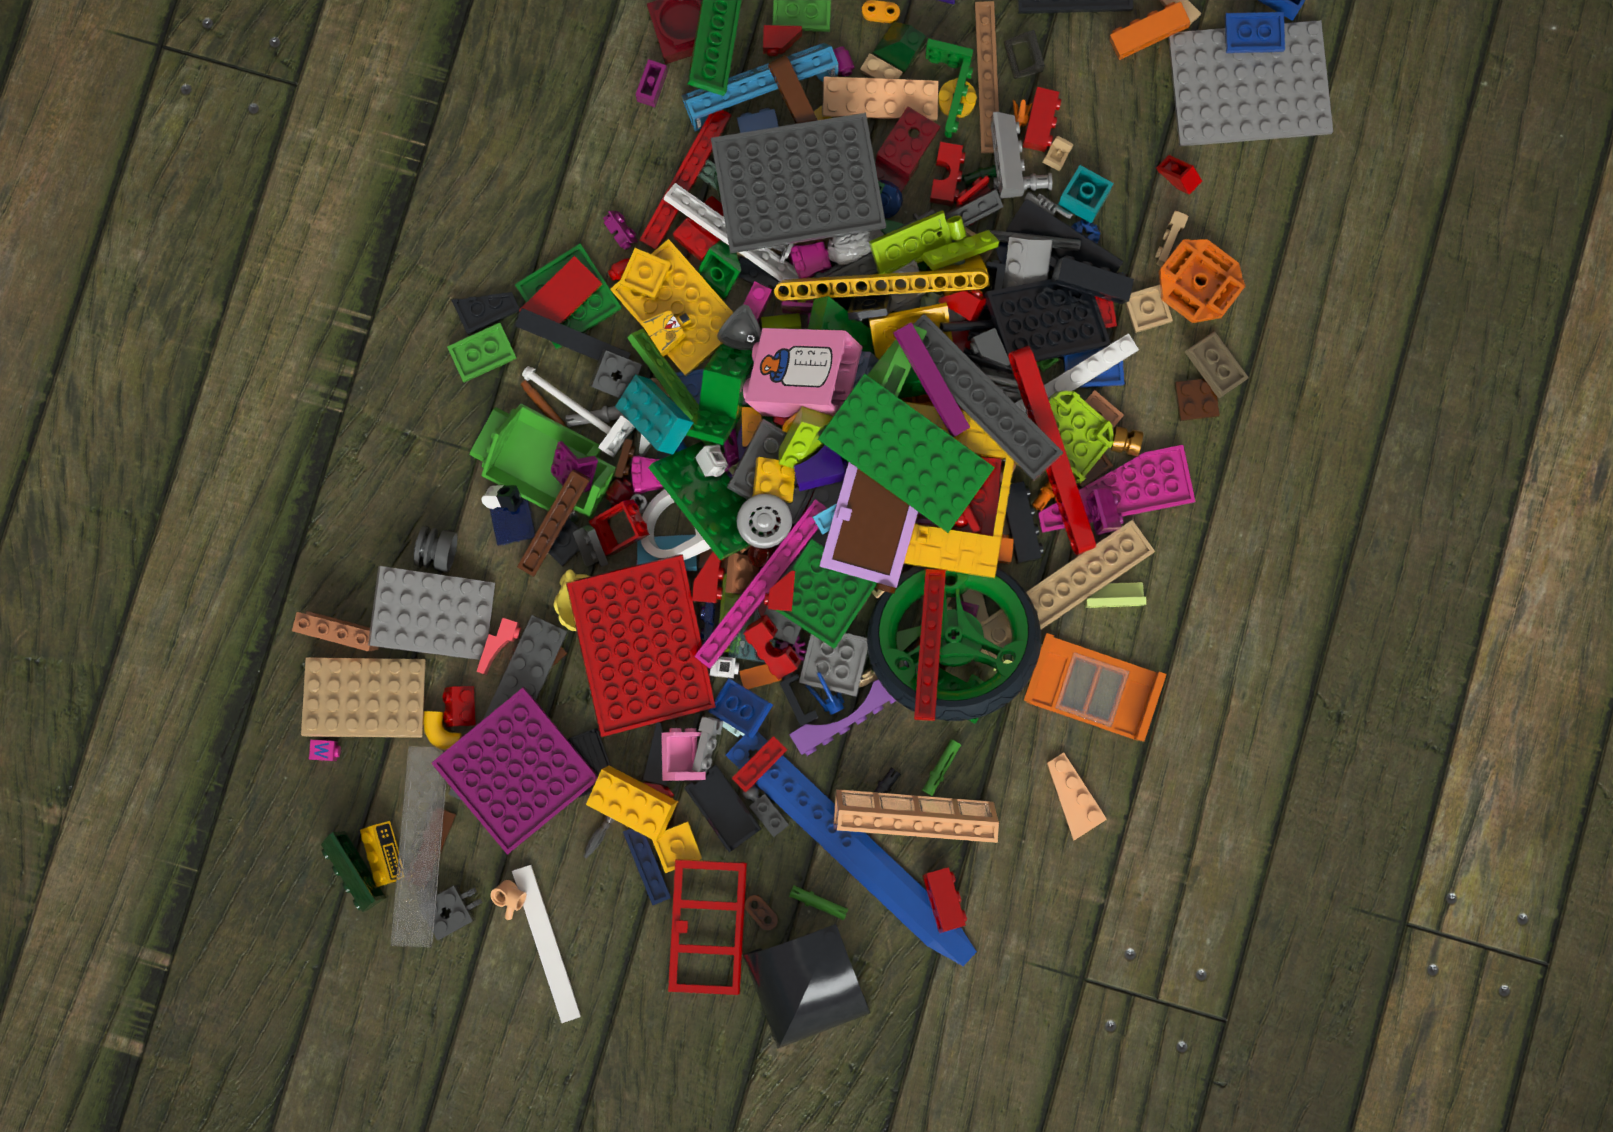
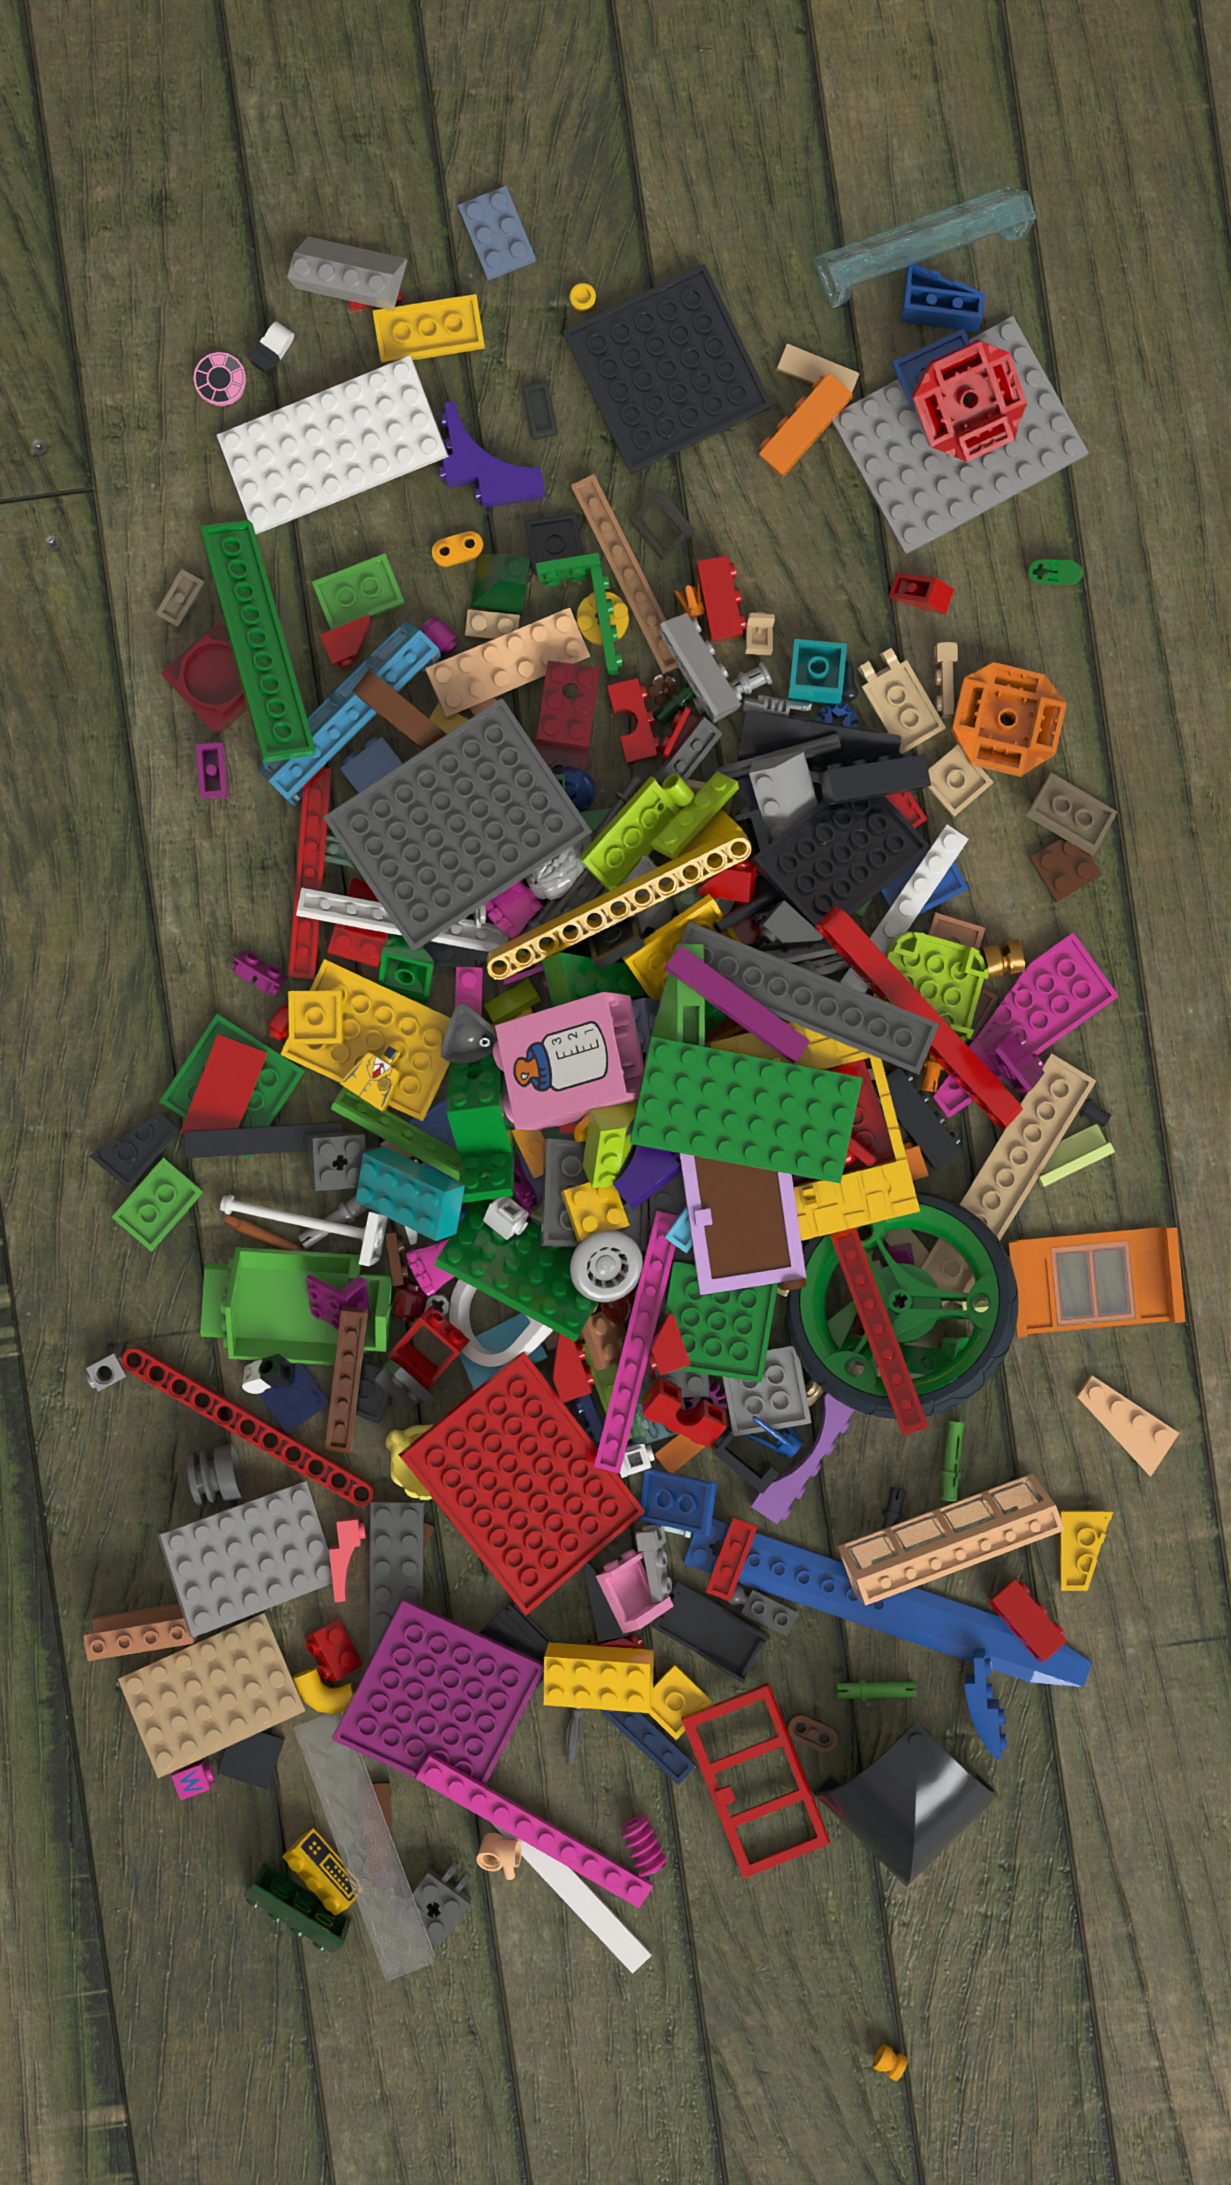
camera: 25 degrees left, 5 degrees up
none -> light grey brick [86,1351,130,1392]
none -> red beam [122,1347,375,1506]
none -> black tile [218,1731,285,1790]
none -> dark pink plate [415,1753,653,1908]
none -> black tile [525,513,583,574]
none -> dark pink piece [619,1815,667,1877]
none -> reddish brown plant [647,674,677,706]
none -> black piece [842,661,858,701]
none -> tan tile [857,648,946,755]
none -> piece [911,340,1027,462]
none -> blue slope [965,1649,1007,1759]
none -> green piece [1028,559,1083,585]
none -> yellow wing [1059,1510,1113,1591]
none -> black pin [1078,1099,1111,1128]

